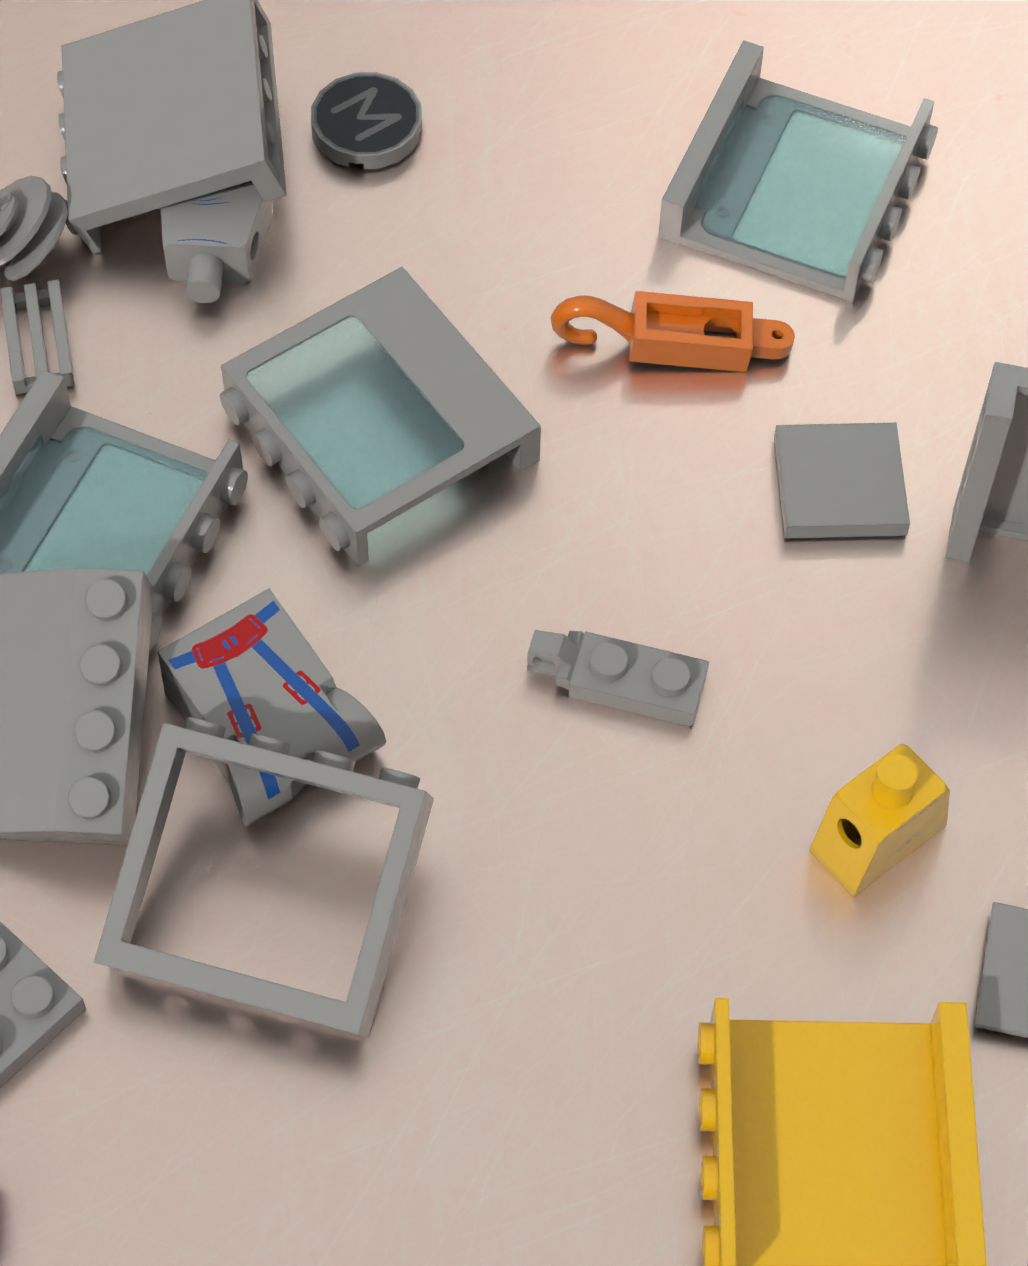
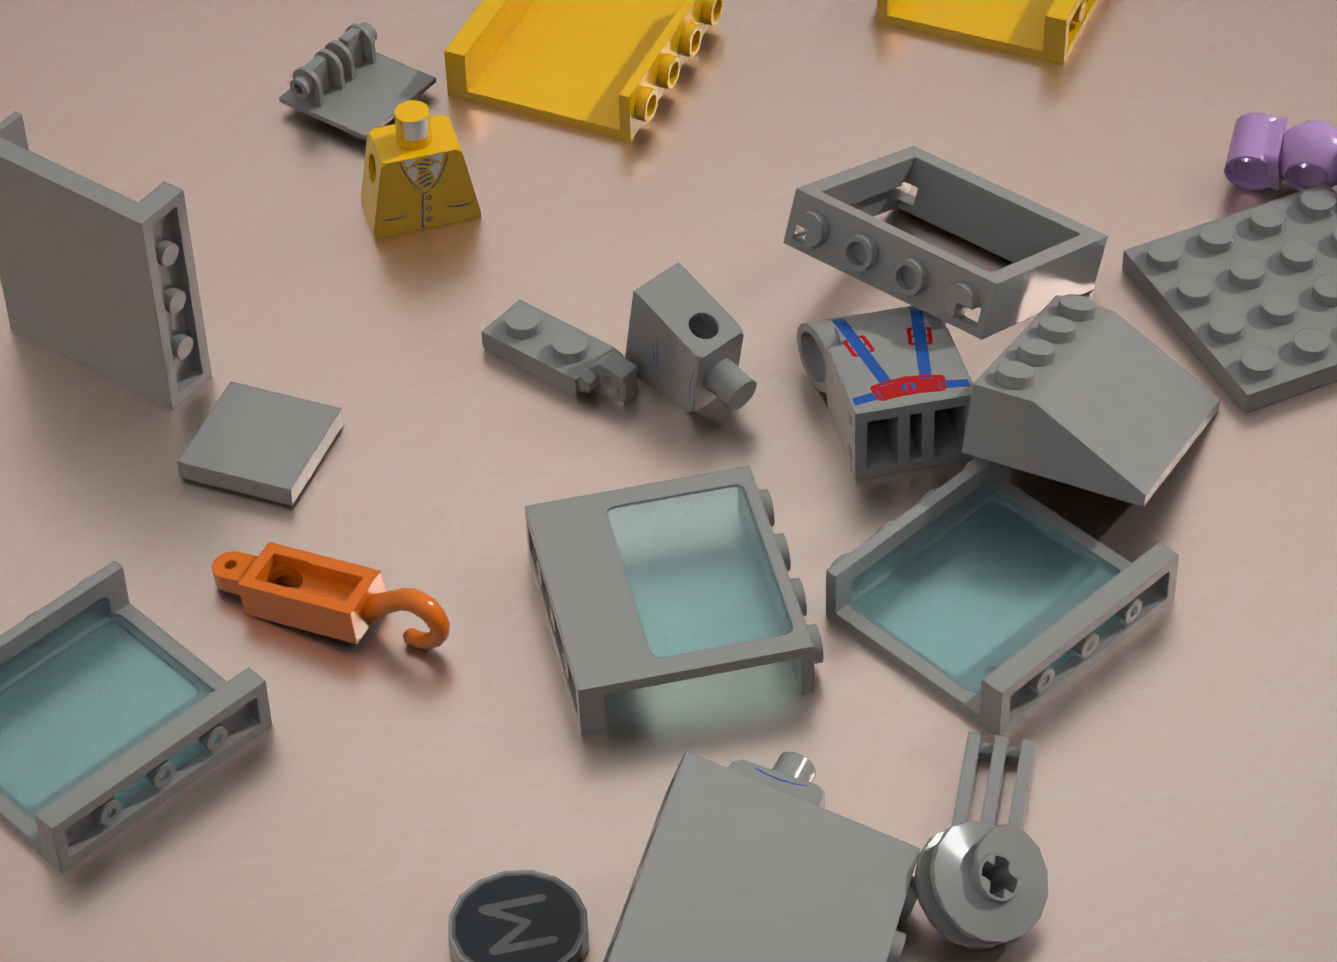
camera: 155 degrees left, 15 degrees down
none -> light grey torso [625,263,757,413]

